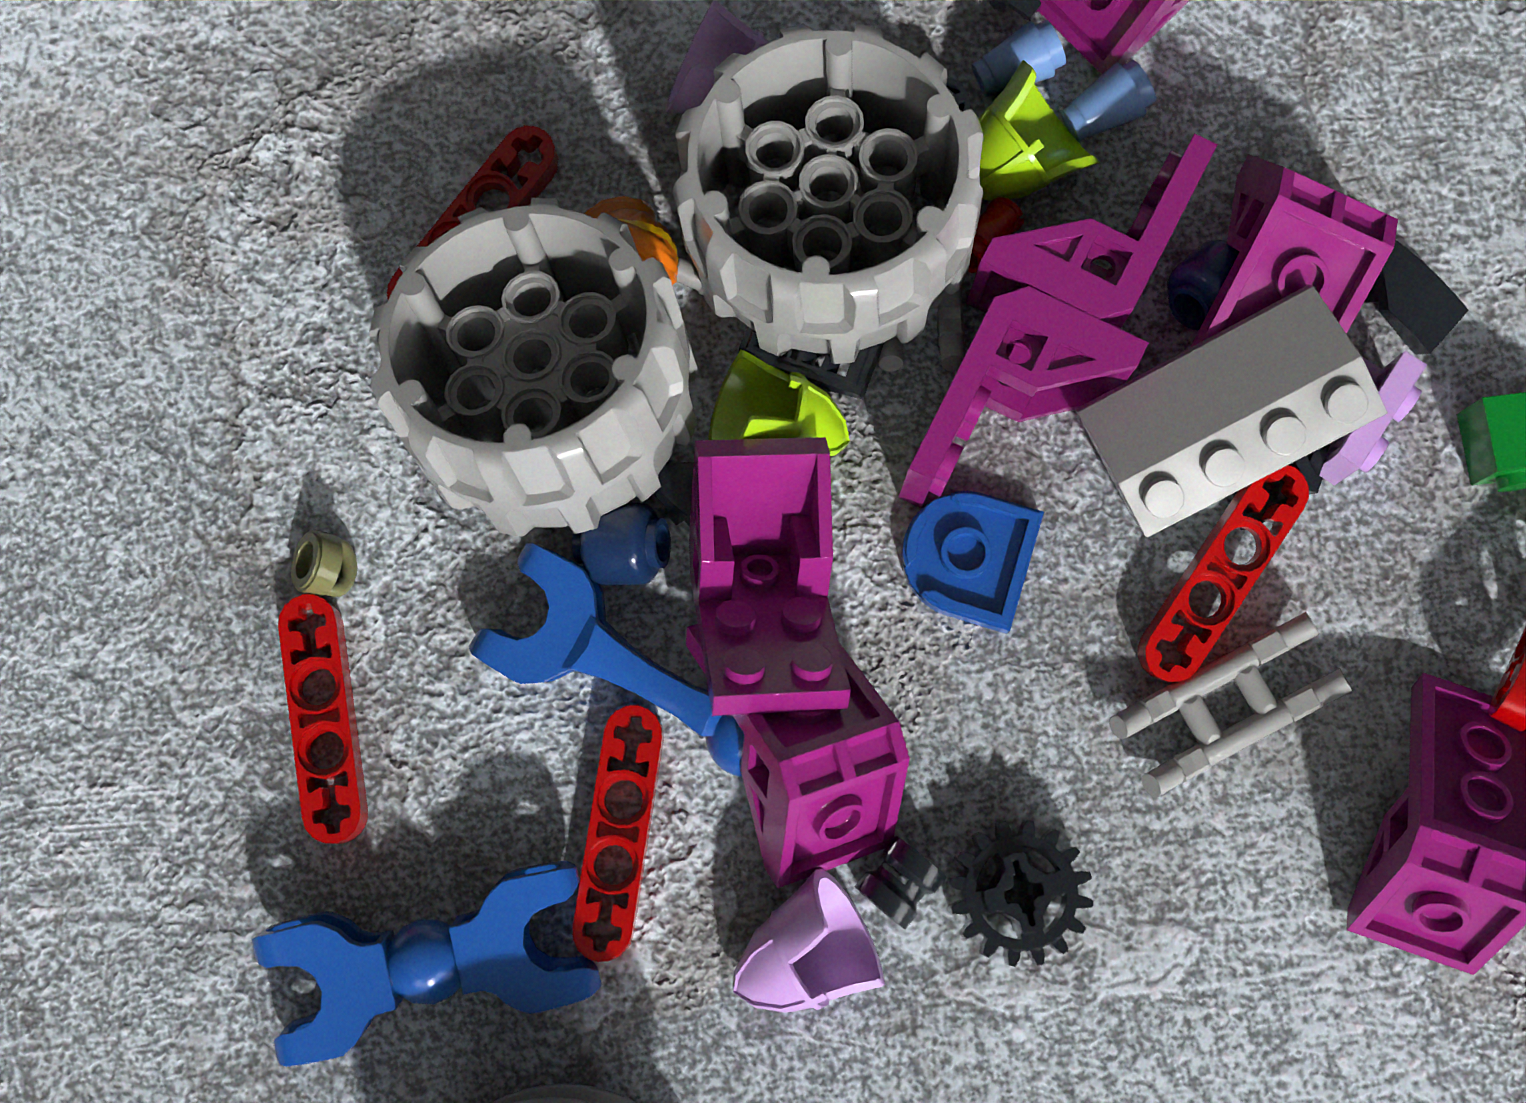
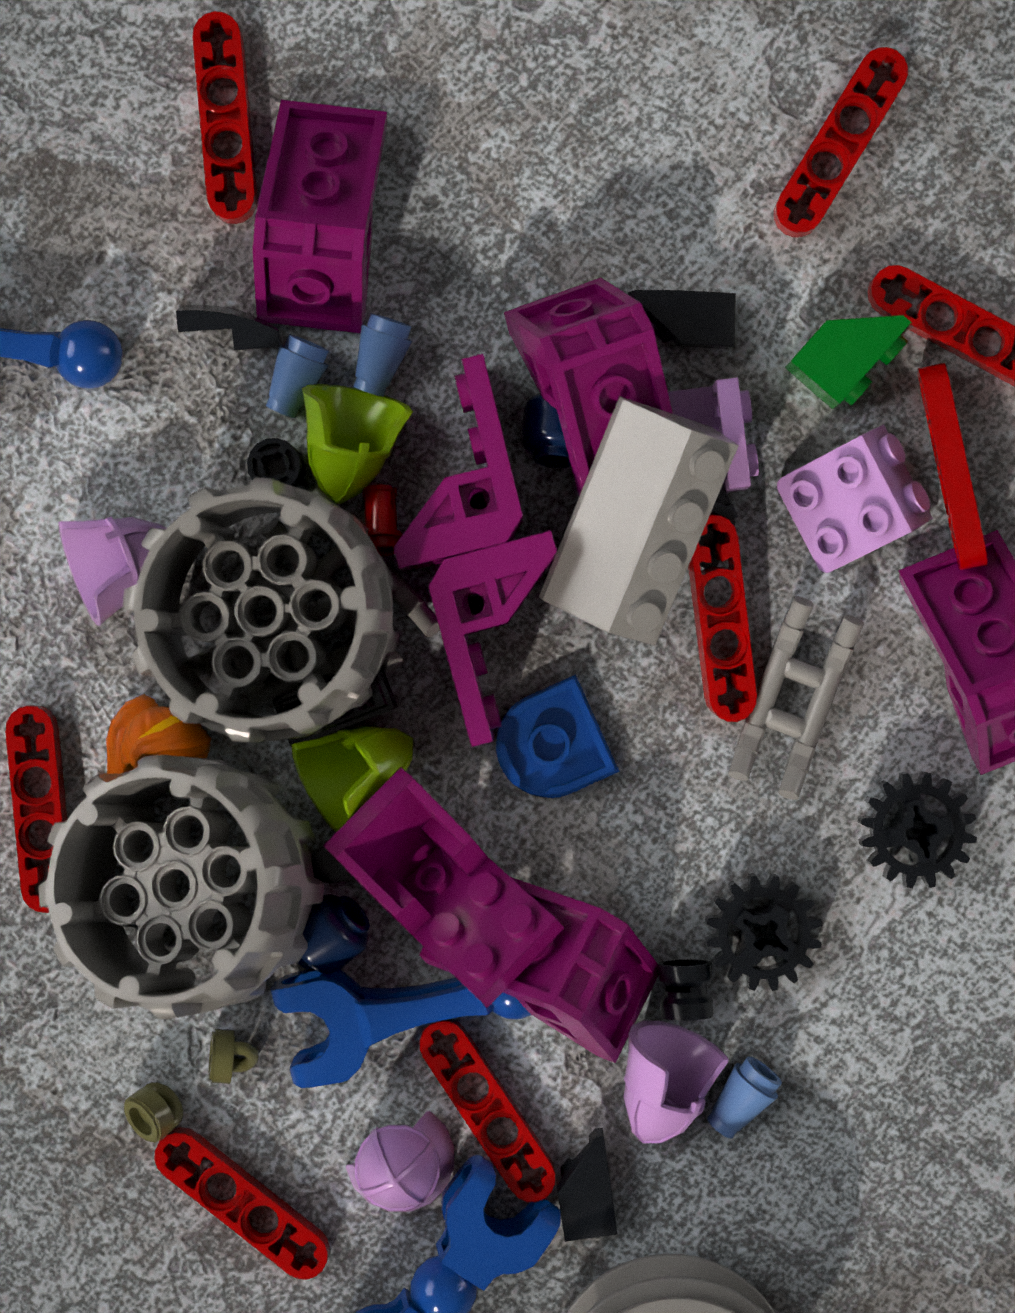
camera: 40 degrees left, 10 degrees up
none -> olive tile [208,1029,259,1084]
none -> lavender helmet [346,1111,454,1212]
none -> black slope [557,1128,618,1242]
none -> medium blue cone [707,1056,782,1139]
none -> lavender bracket [777,425,933,573]
none -> black gear [858,771,977,889]

